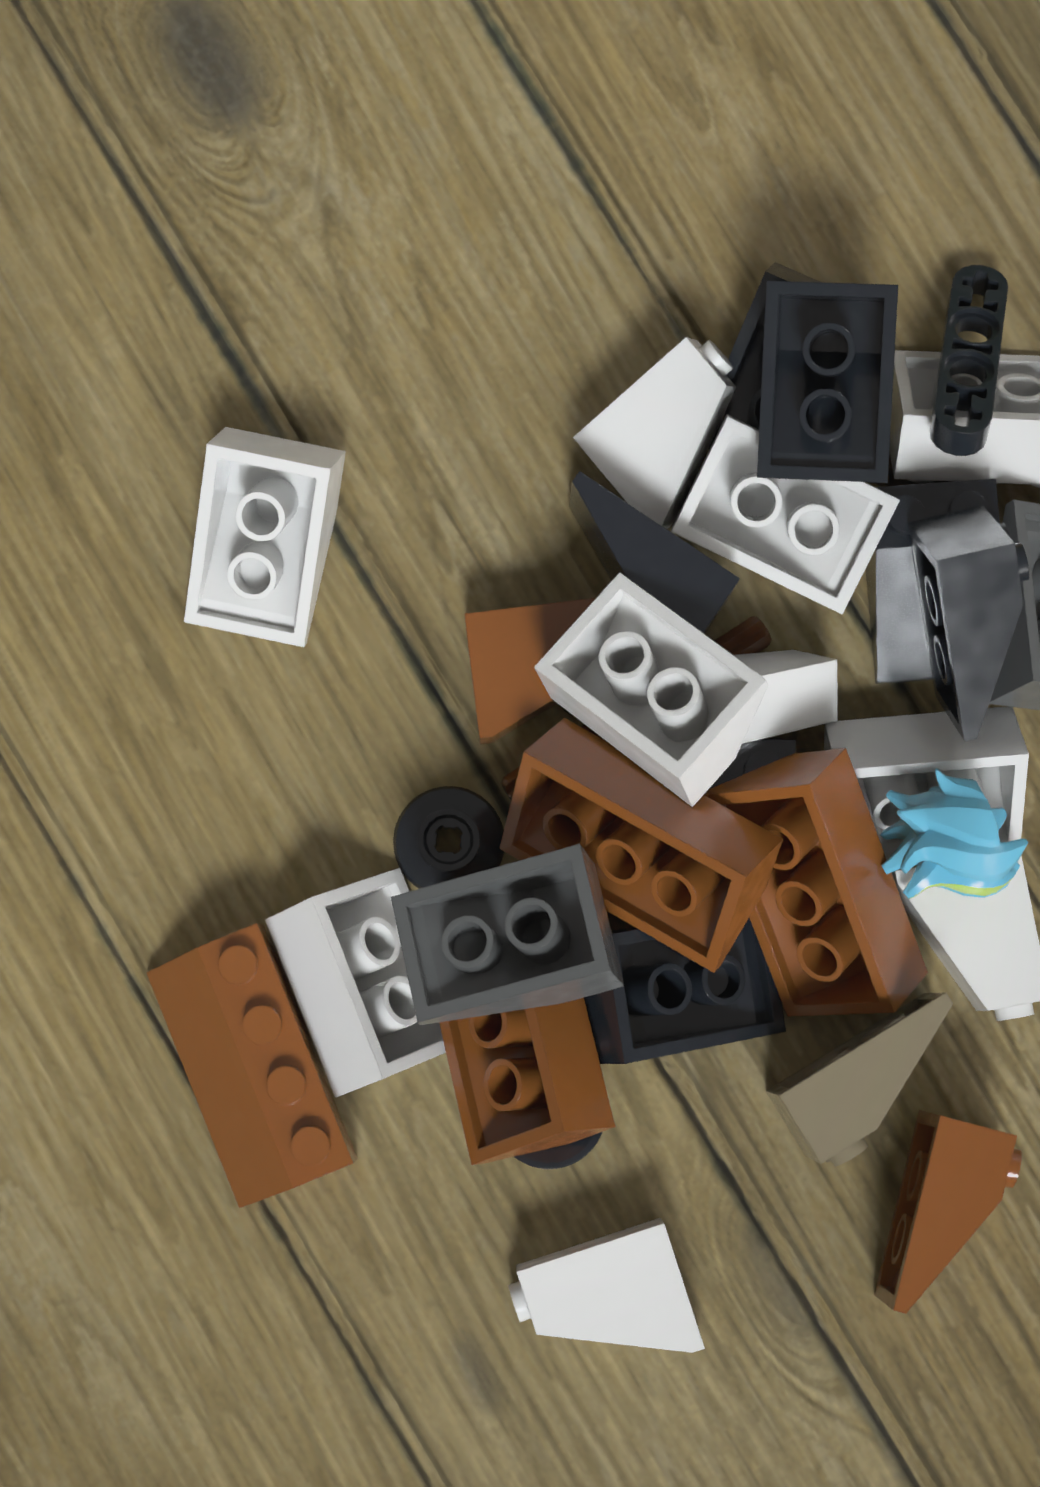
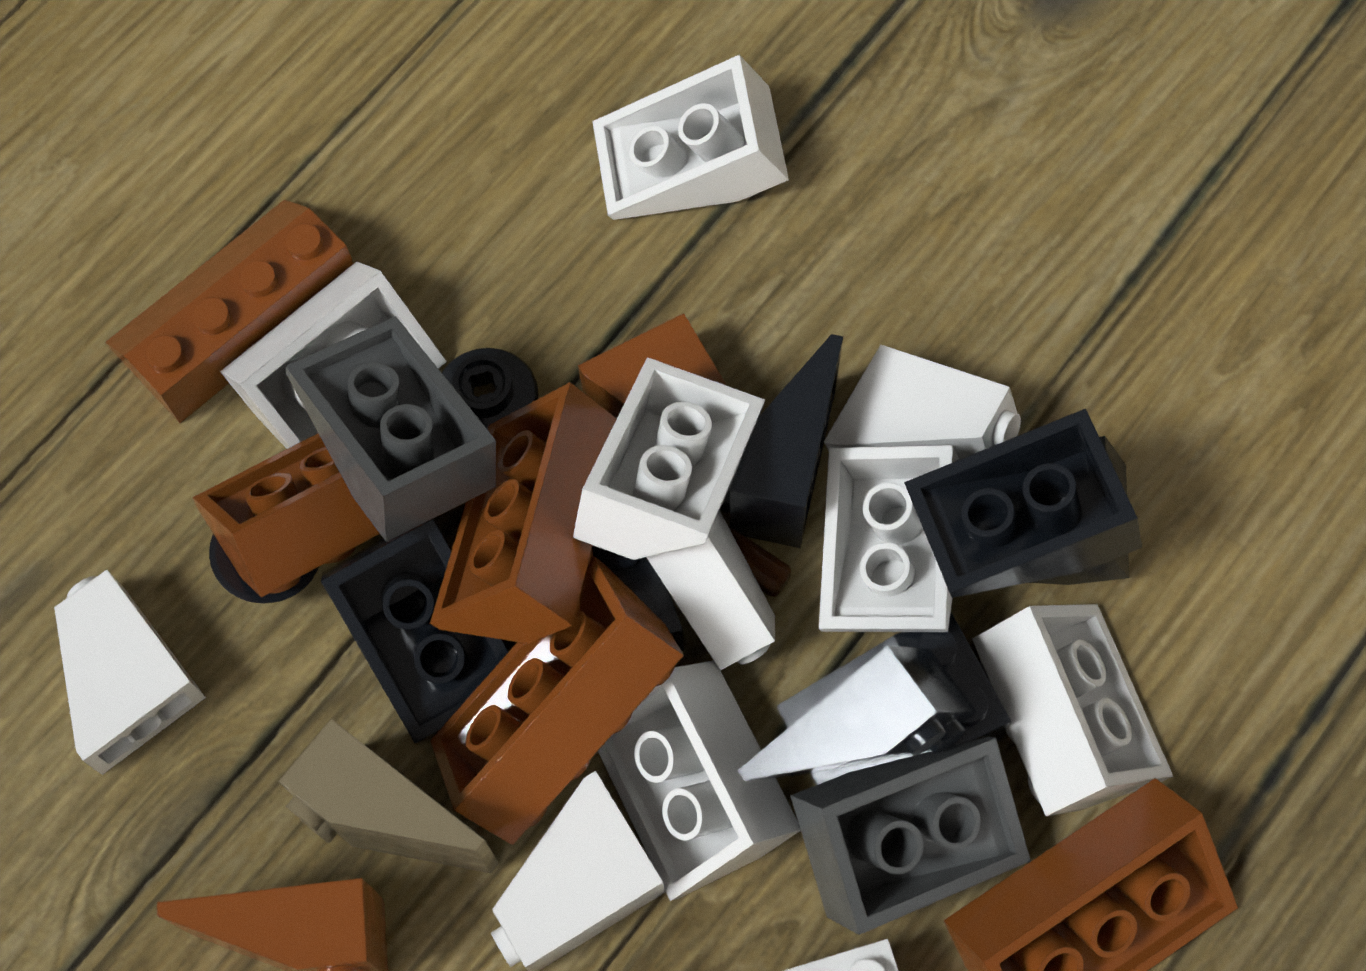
camera: 75 degrees right, 15 degrees down
medium azure hair [880,768,1029,899] -> none
black beam [929,265,1008,456] -> none

